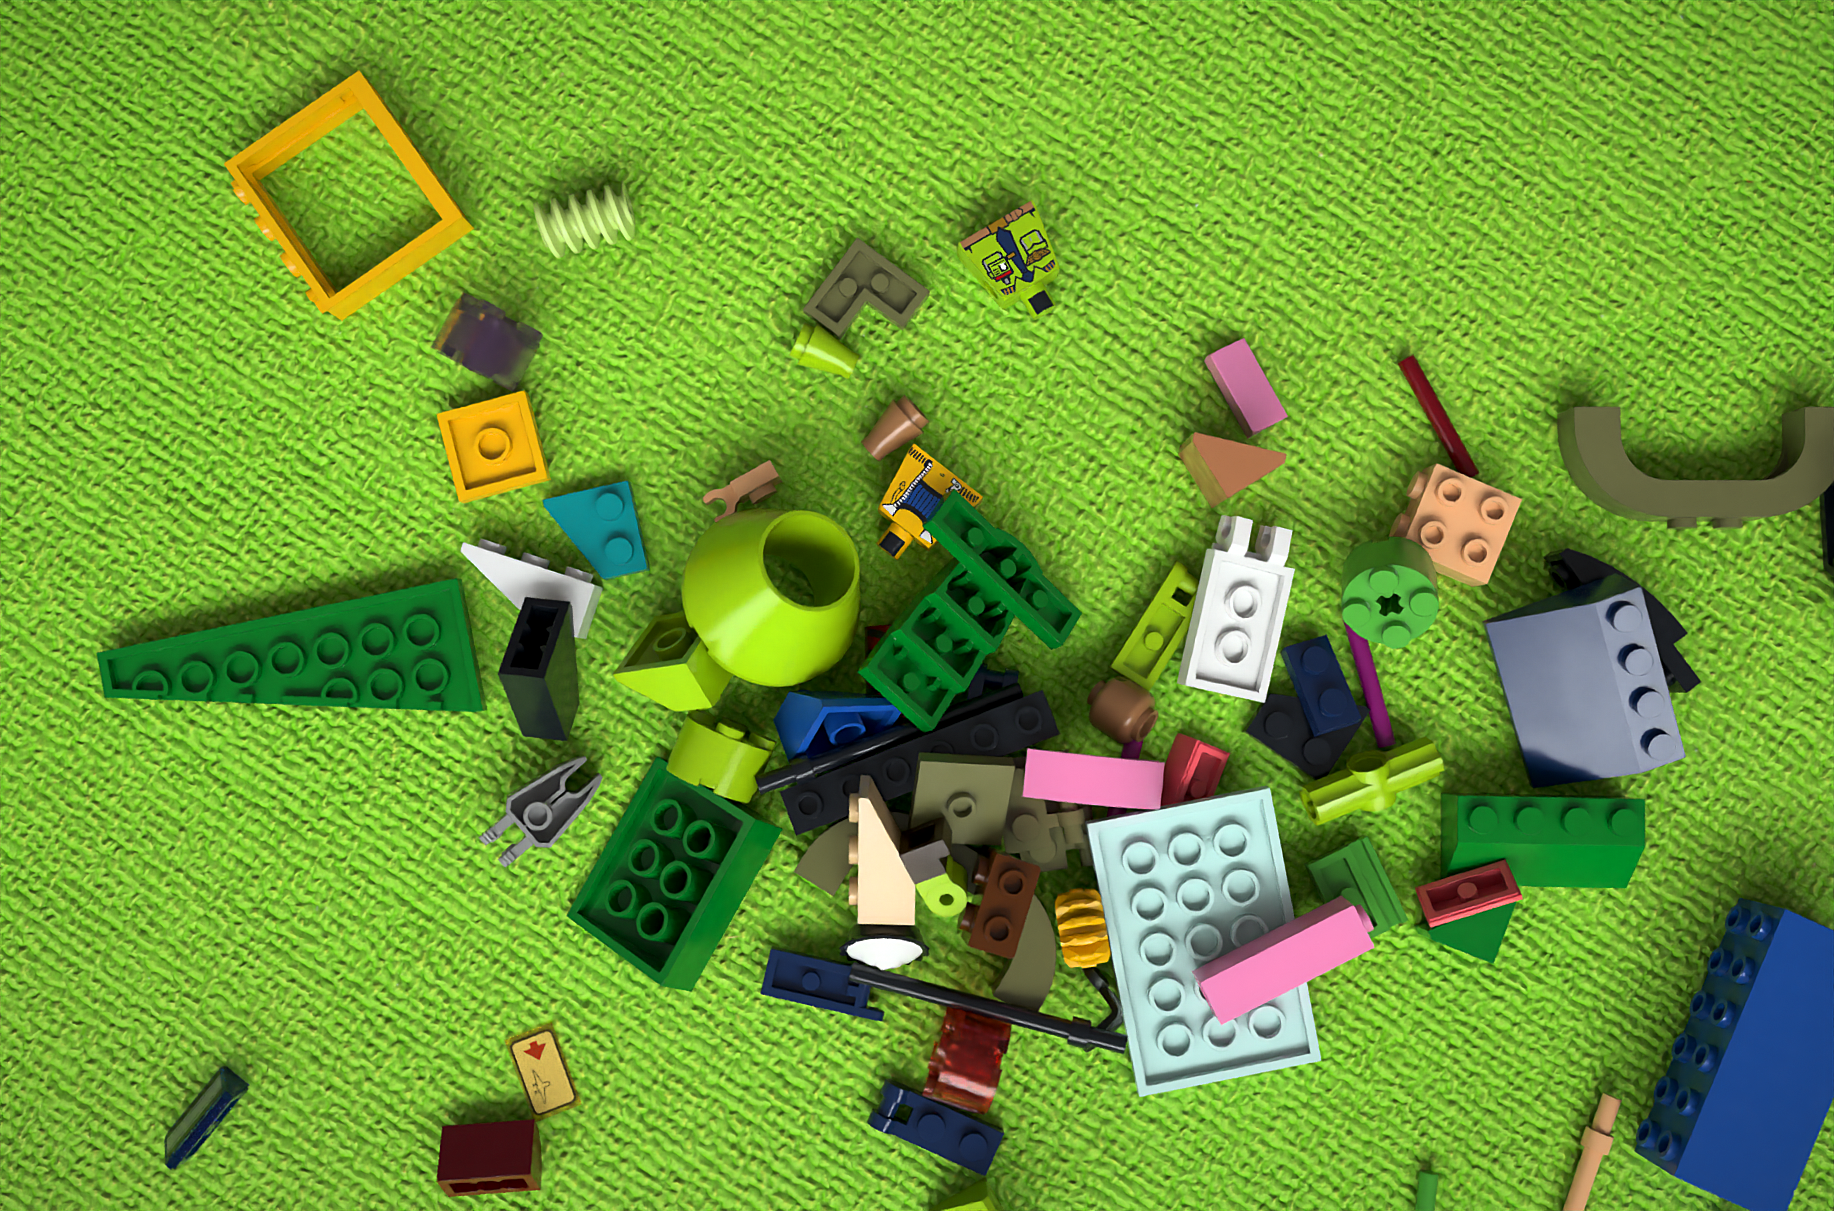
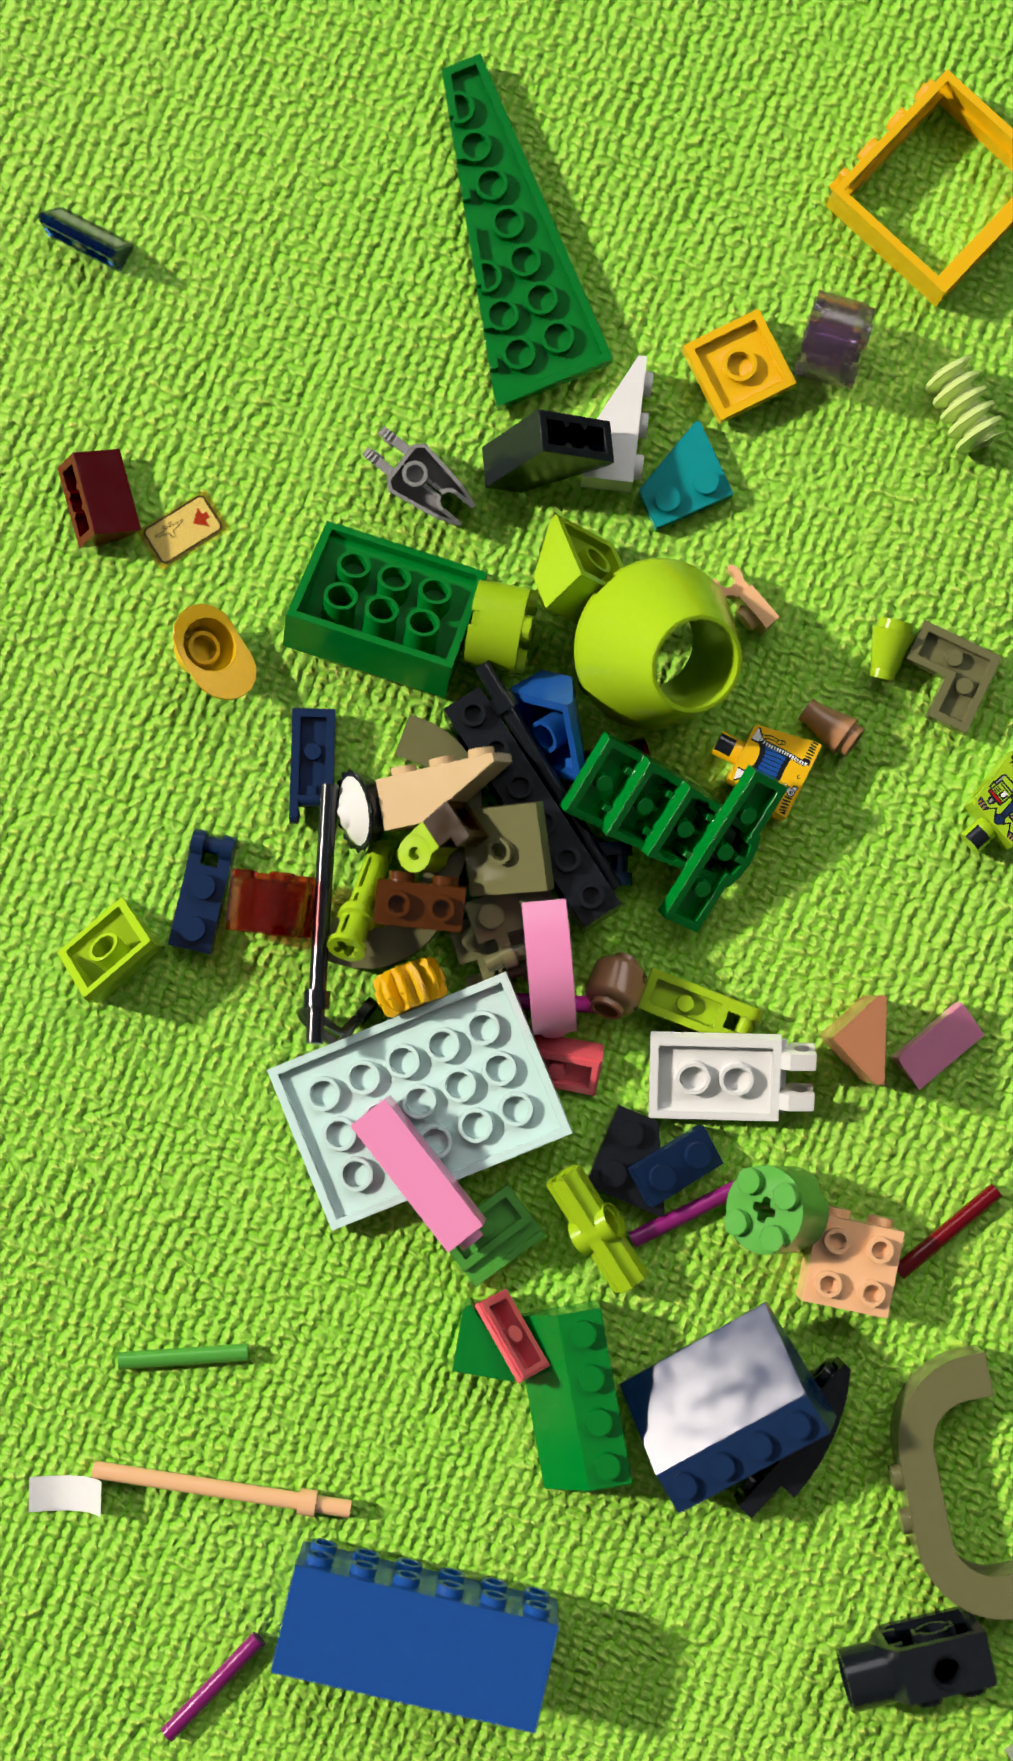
camera: 75 degrees right, 0 degrees up
none -> yellow piece [173,603,256,700]
none -> lime pin [327,839,396,961]

